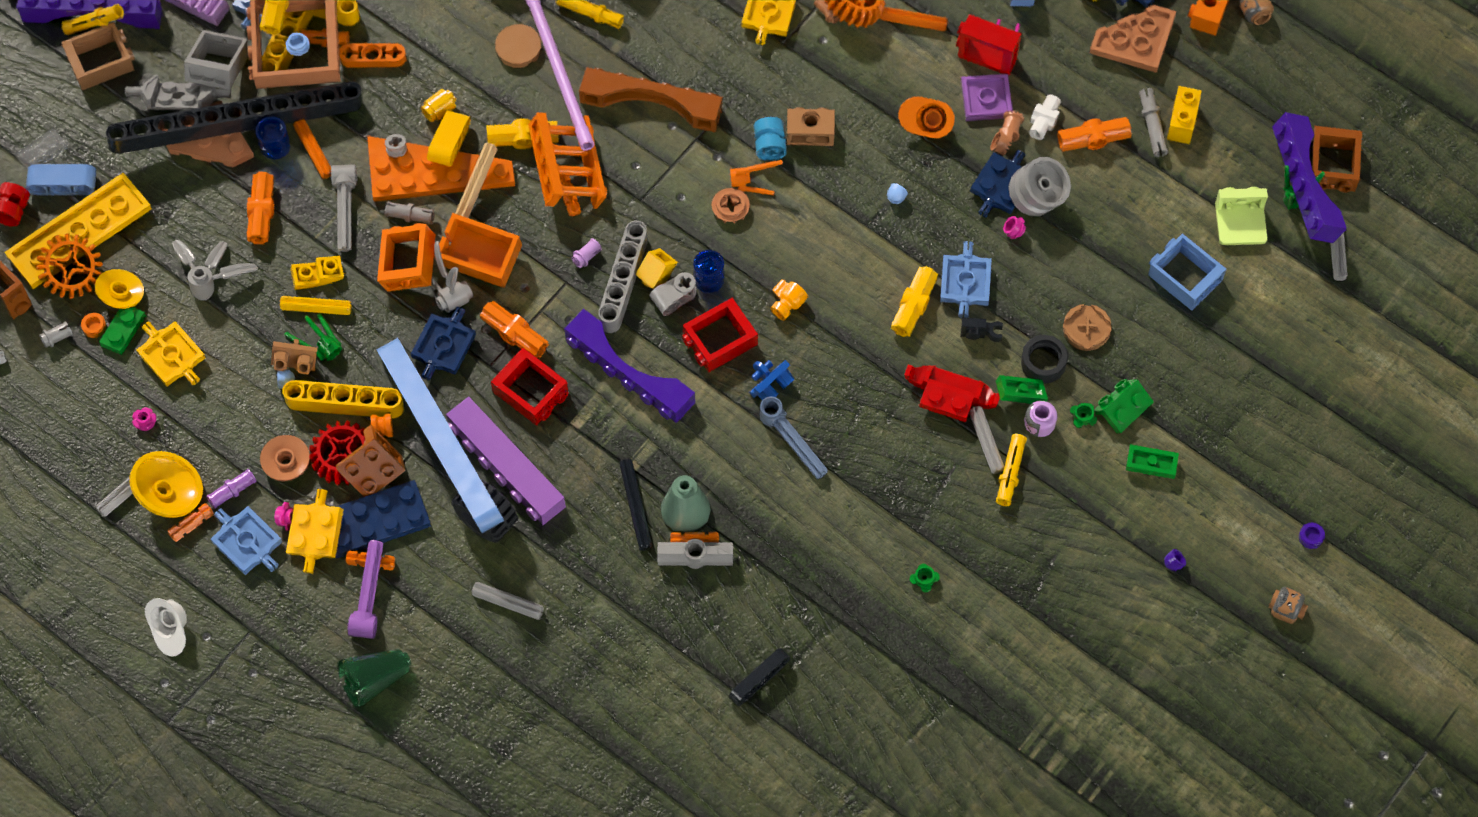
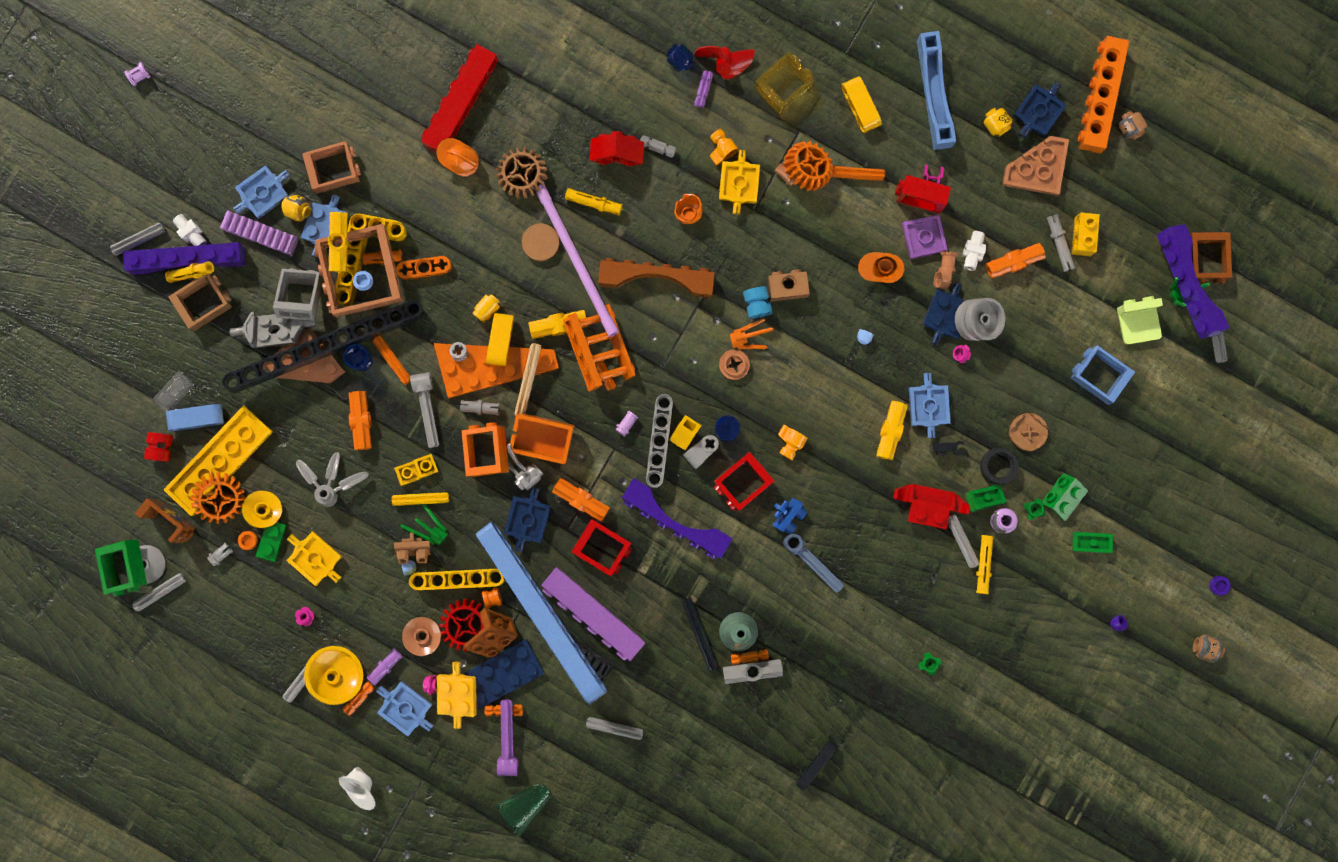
camera: 10 degrees left, 20 degrees up
none -> orange hair [674,194,703,224]

